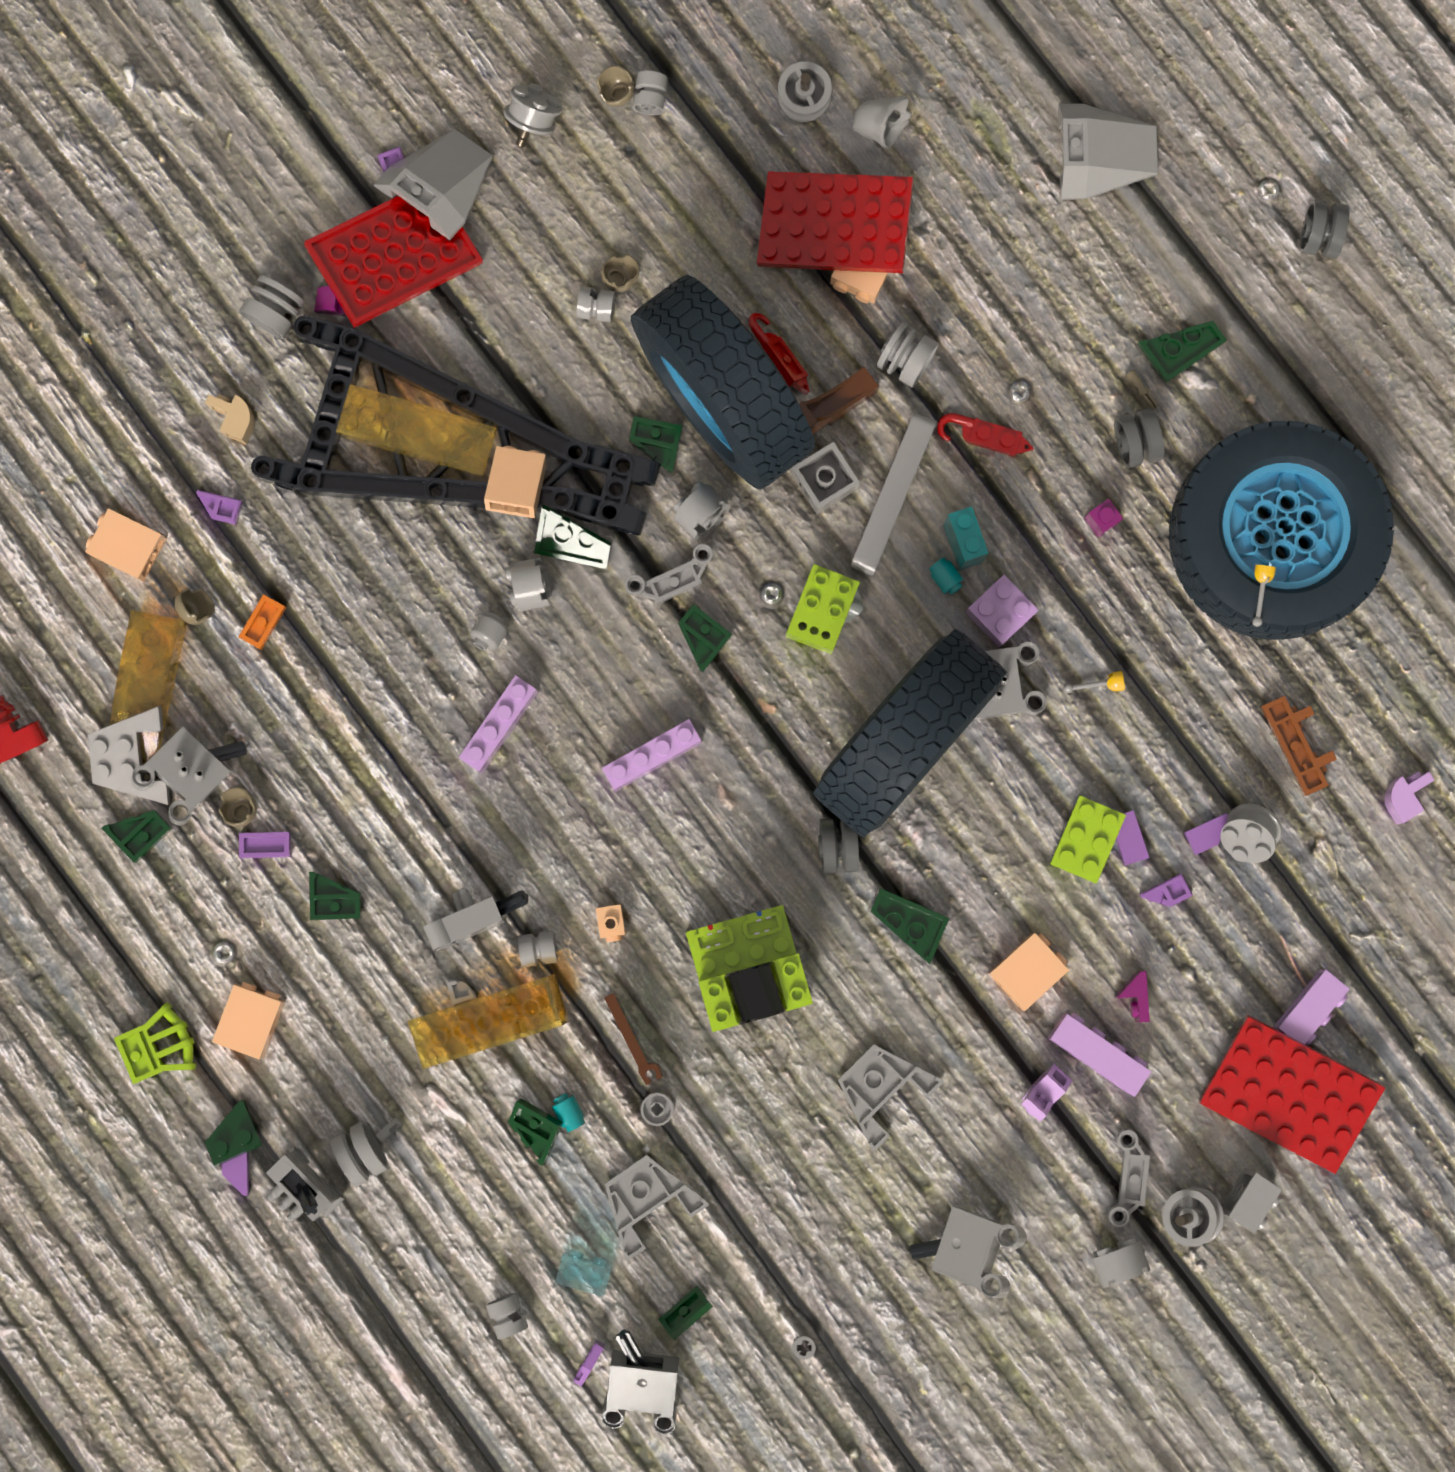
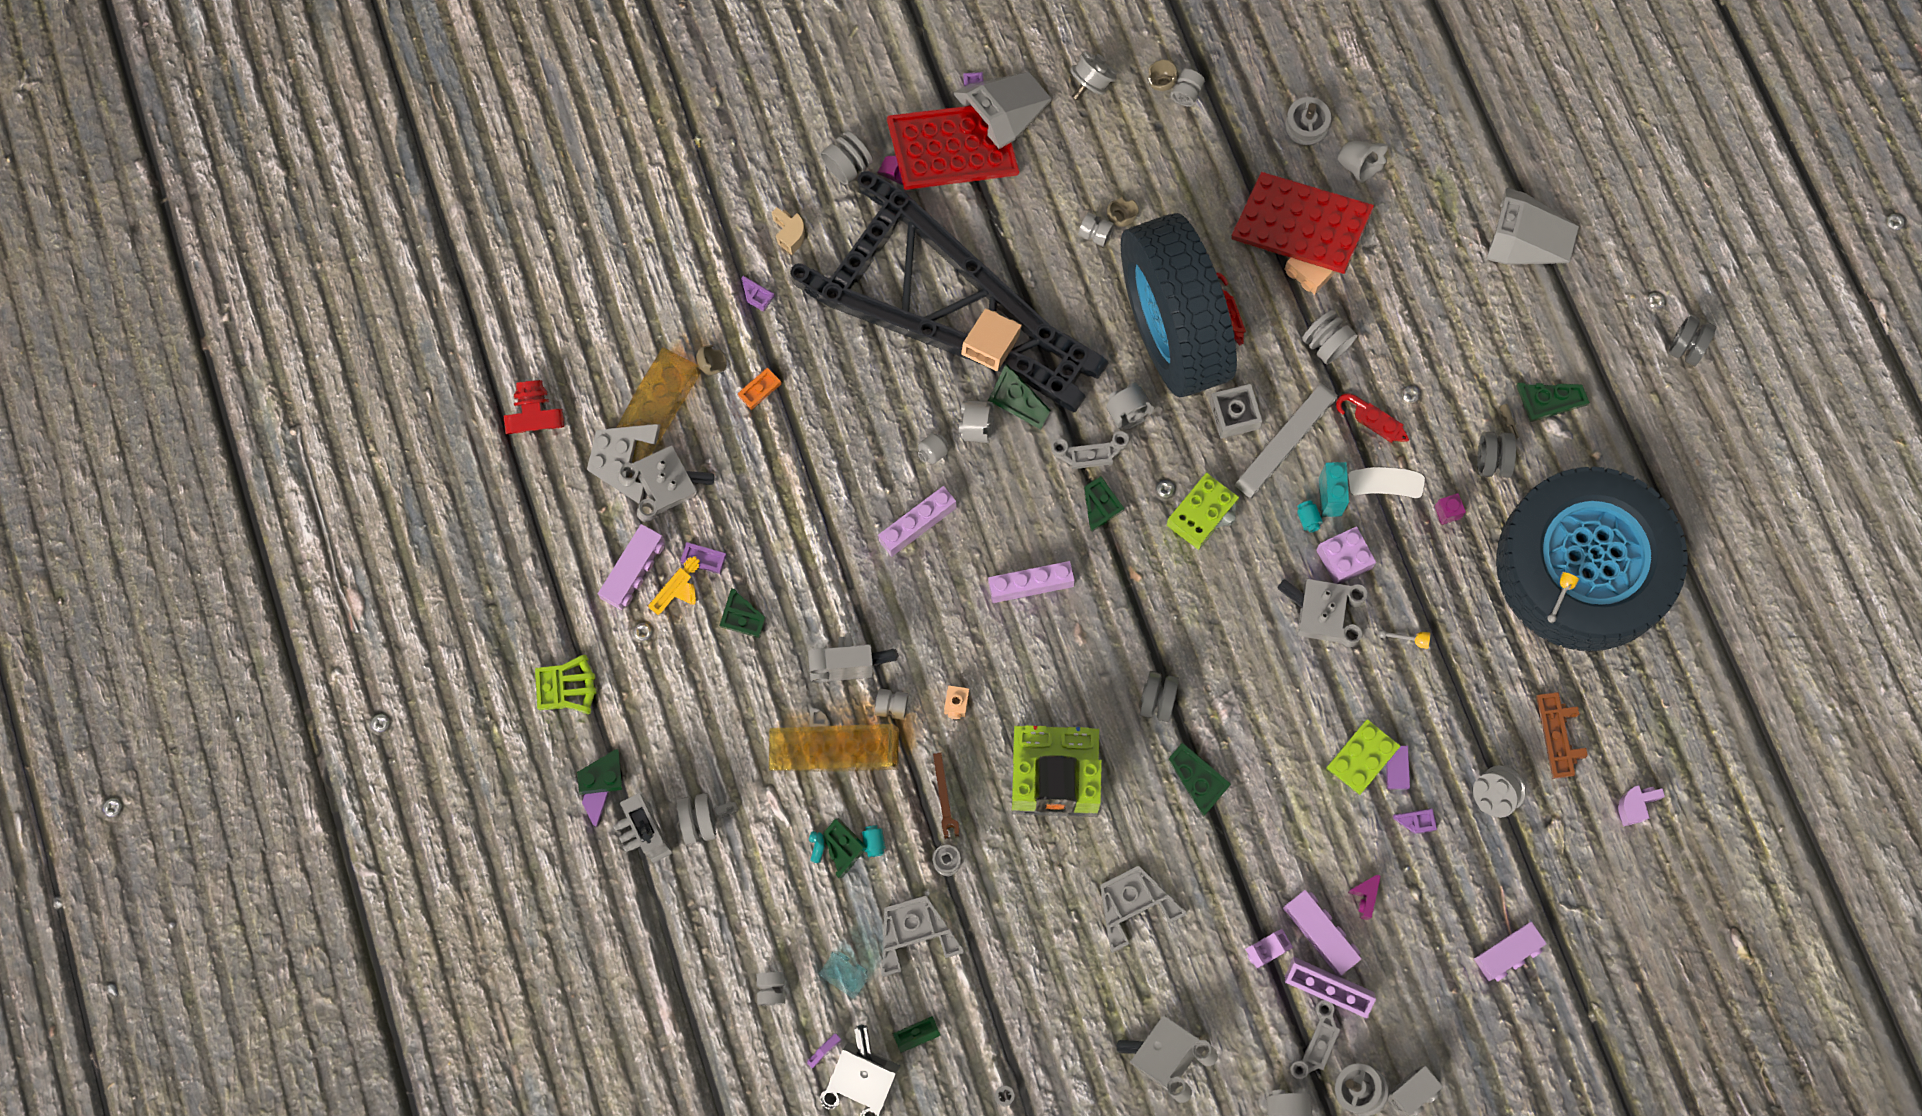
camera: 20 degrees right, 10 degrees down
light nougat brick [85,508,167,582] -> none
dark green wing [101,810,173,863] -> none
light nougat brick [212,981,286,1059] -> none
dark tan hair [219,787,258,828] -> none
clear yellow slope [336,384,497,476] -> none
dark green wing [629,416,682,473] -> none
reddish brown arch [799,367,879,434] -> none
black wheel [813,628,1007,838] -> none
light nougat brick [988,933,1069,1011] -> none
medium lavender tile [1184,813,1228,855] -> none
red plate [1199,1014,1385,1174] -> none
none -> lavender brick [598,524,665,610]
none -> yellow piece [648,556,700,615]
none -> teal arm [809,831,825,863]
none -> lavender brick [1285,957,1376,1018]
none -> white sticker [1348,467,1425,498]

